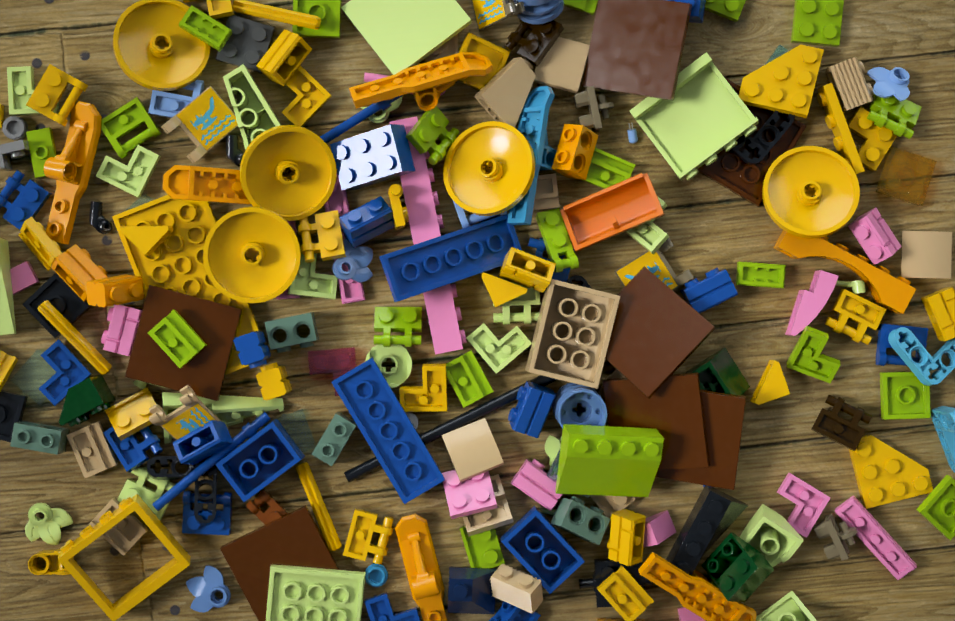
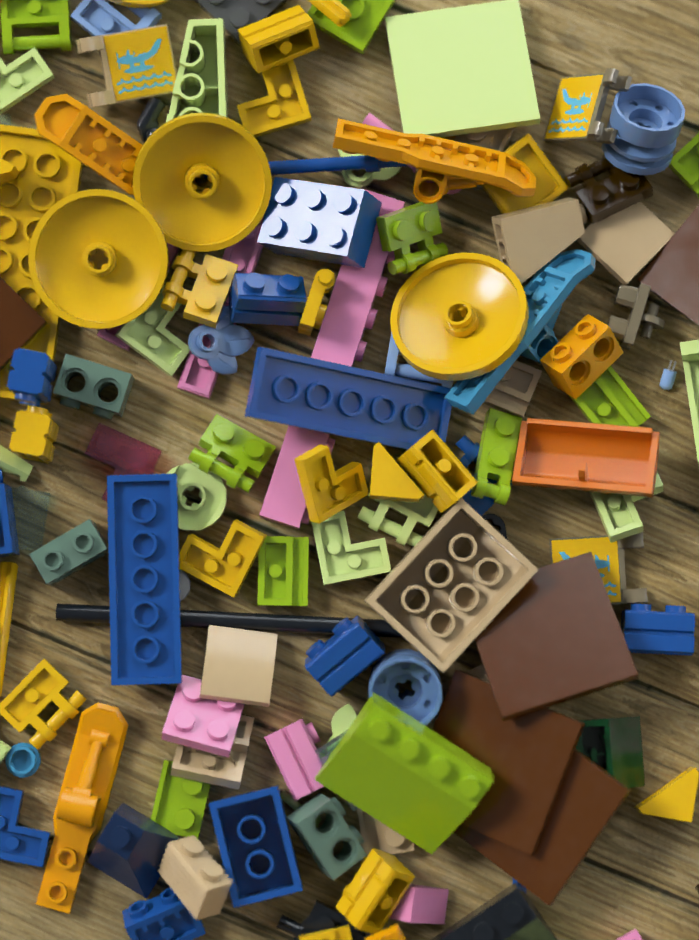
camera: 25 degrees right, 5 degrees down
none -> yellow plate [294,444,369,524]

